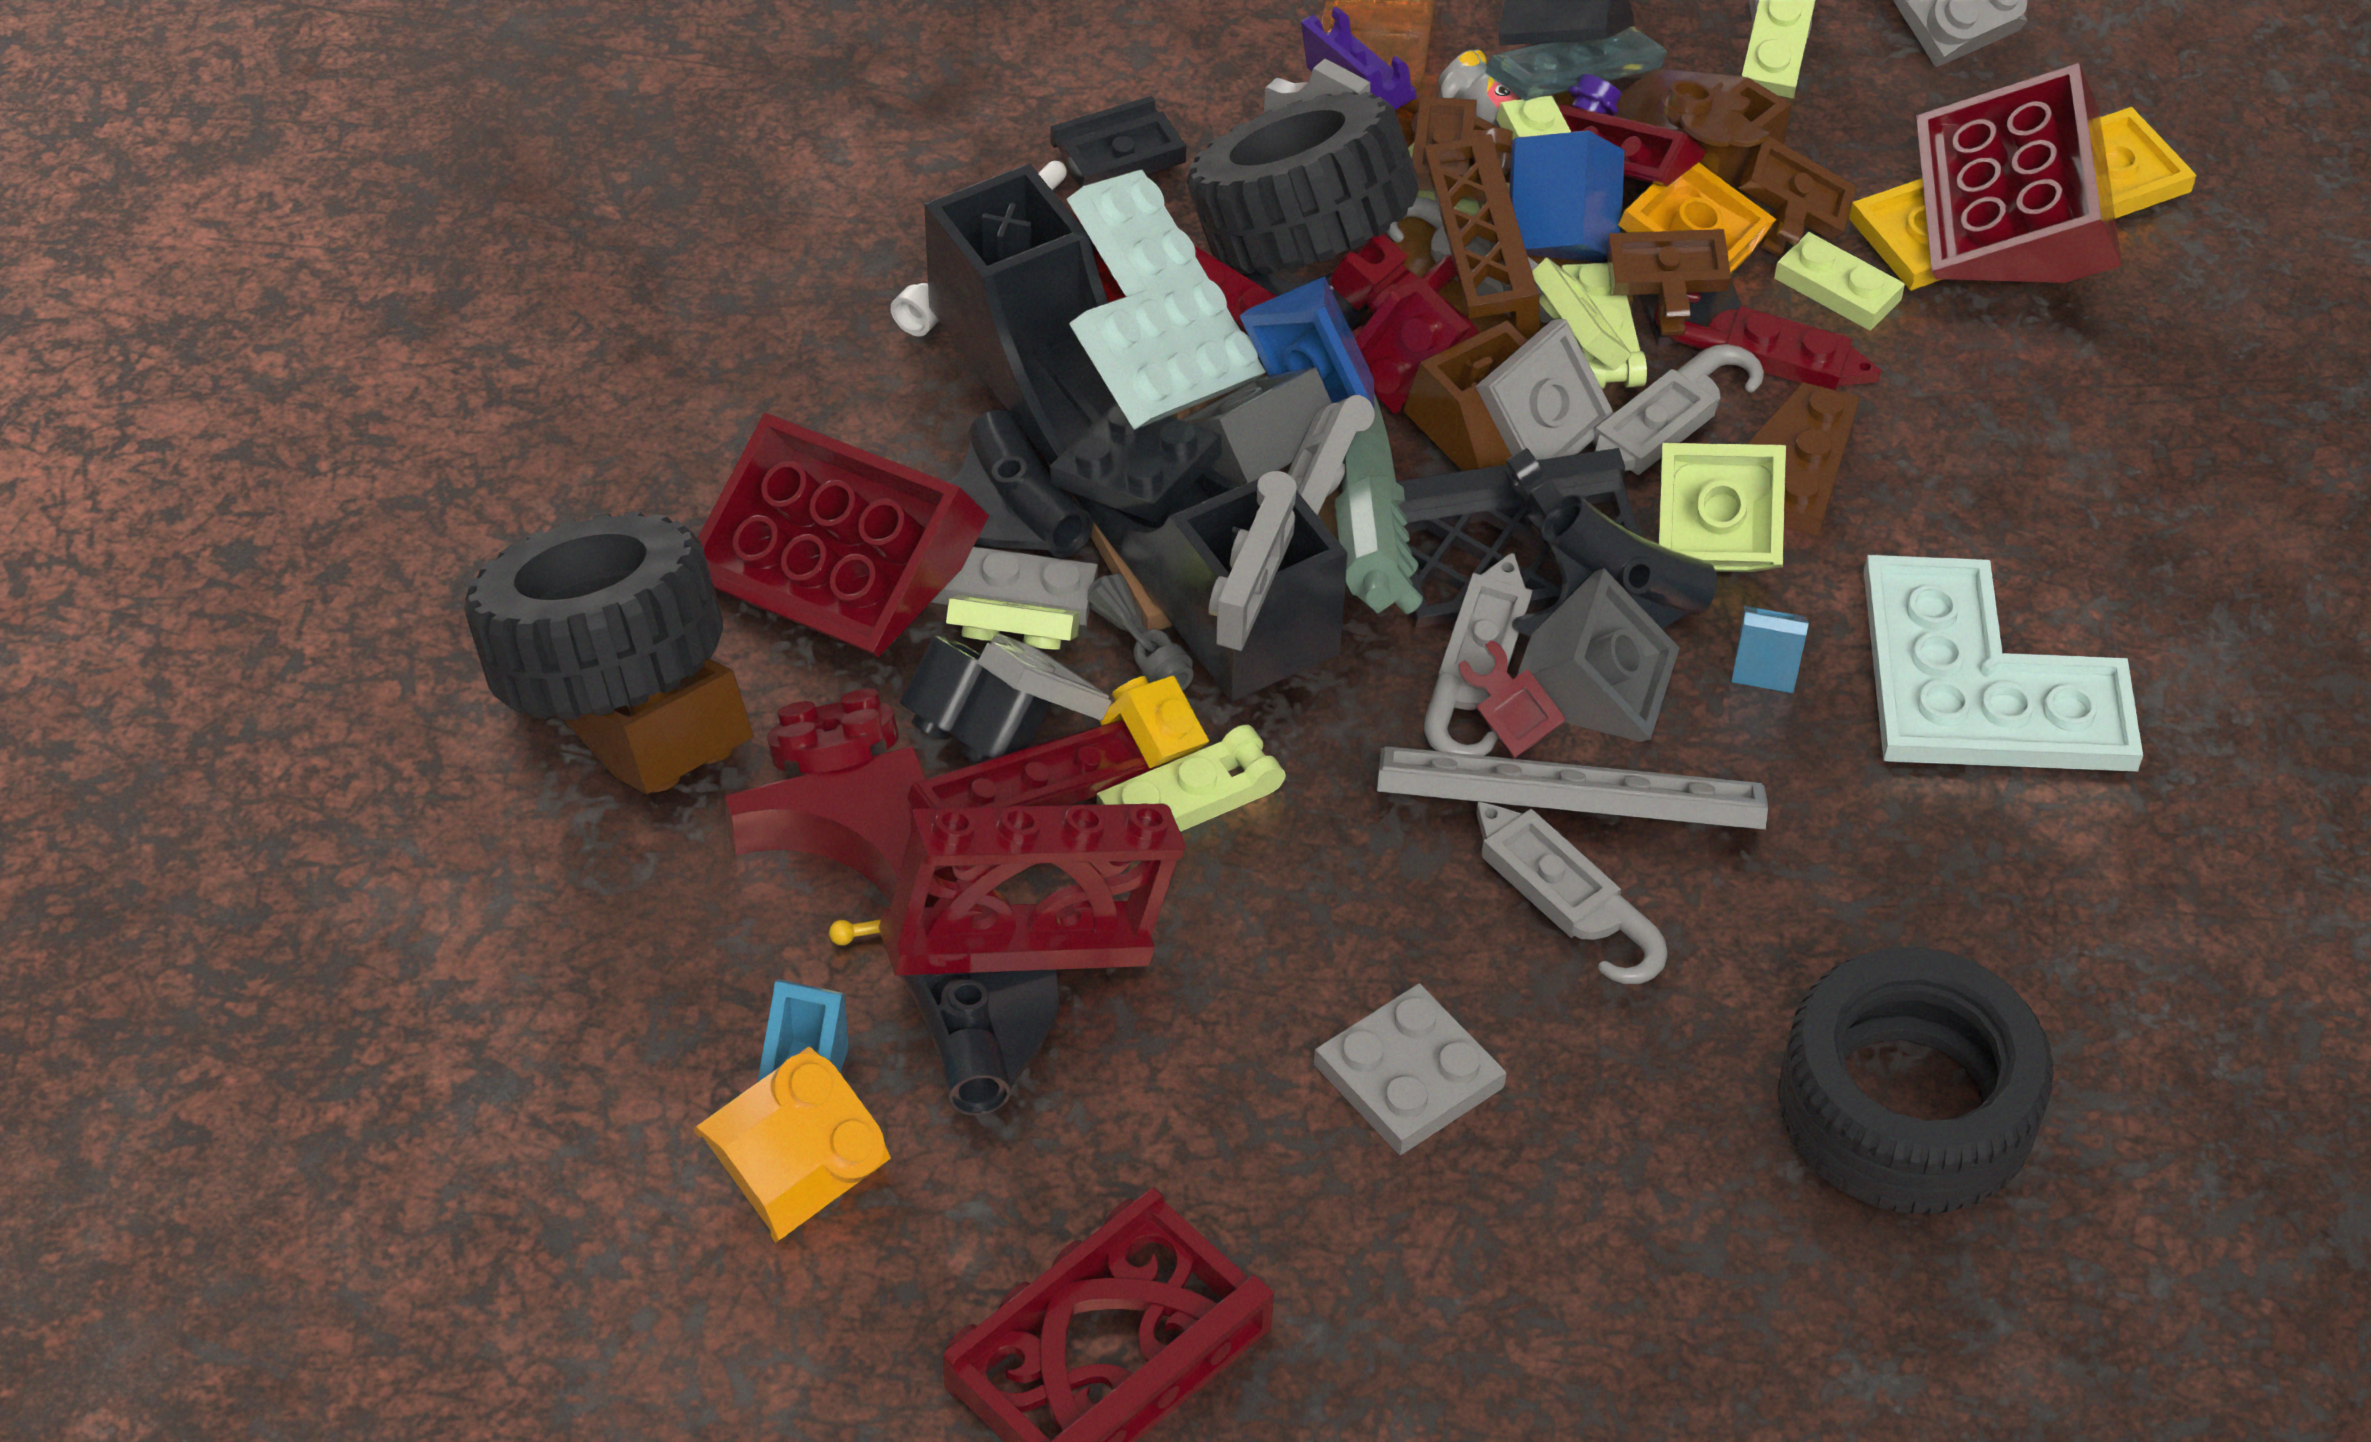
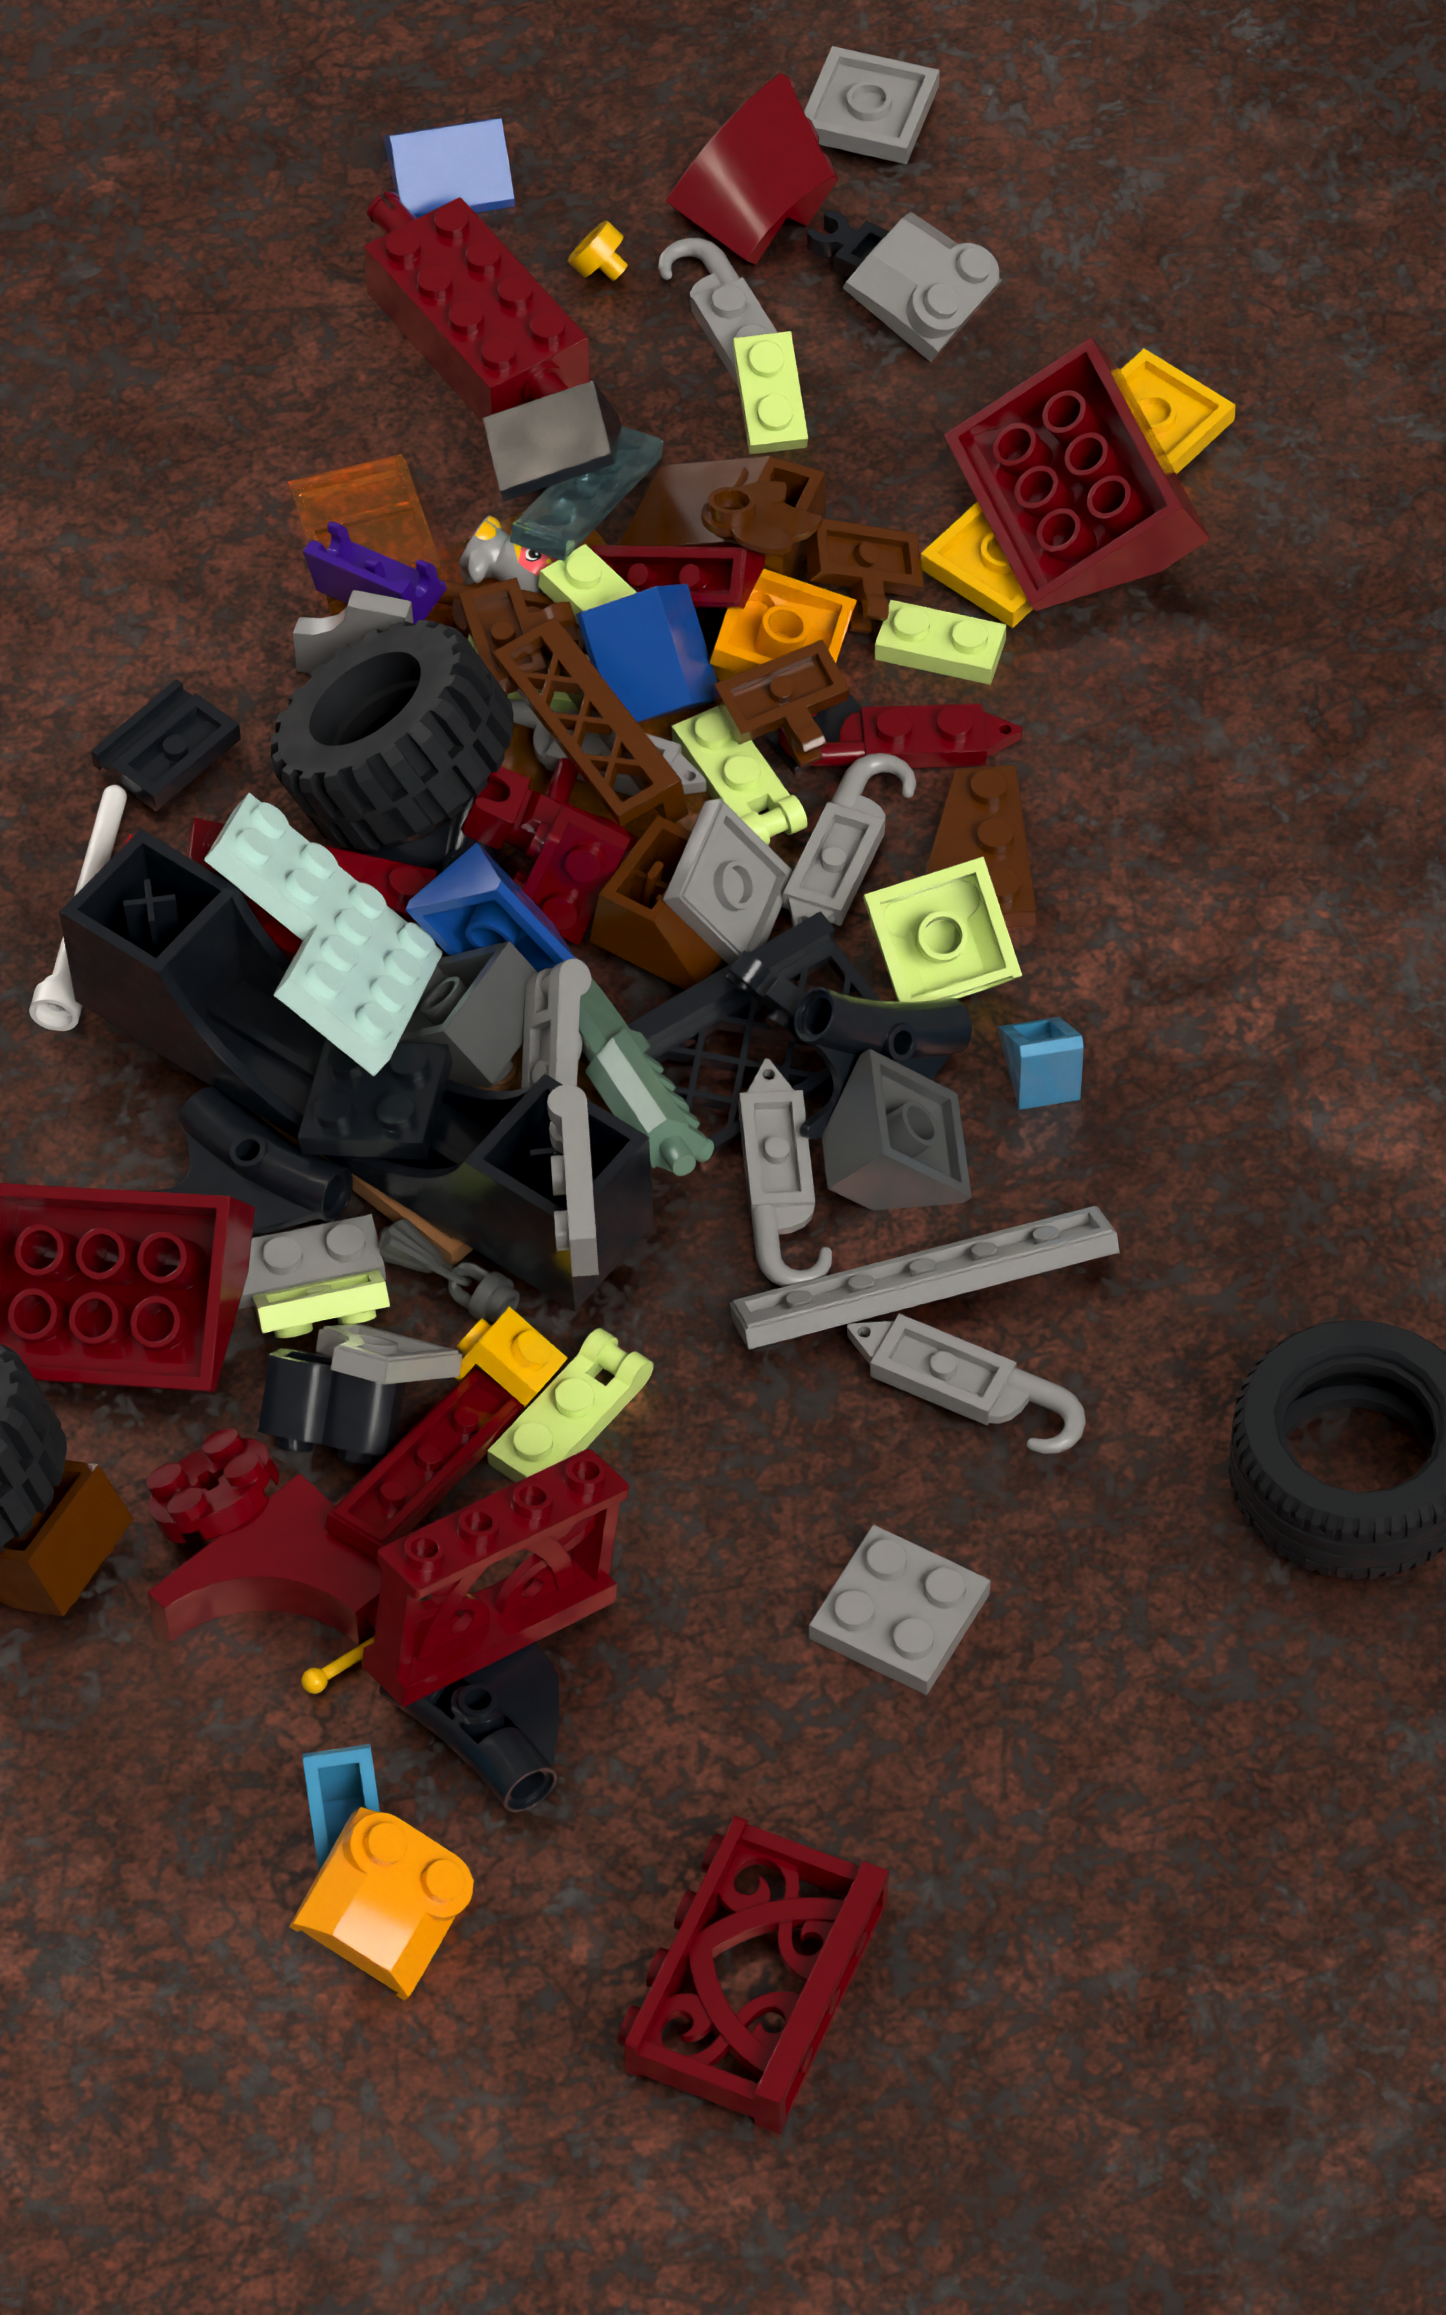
camera: 20 degrees left, 5 degrees up
dark red plate [1458,640,1566,759] -> none
yellowish green plate [1532,257,1632,371] -> none
dark purple plate [1568,74,1622,116] -> none
light aqua plate [1864,555,2143,772] -> none

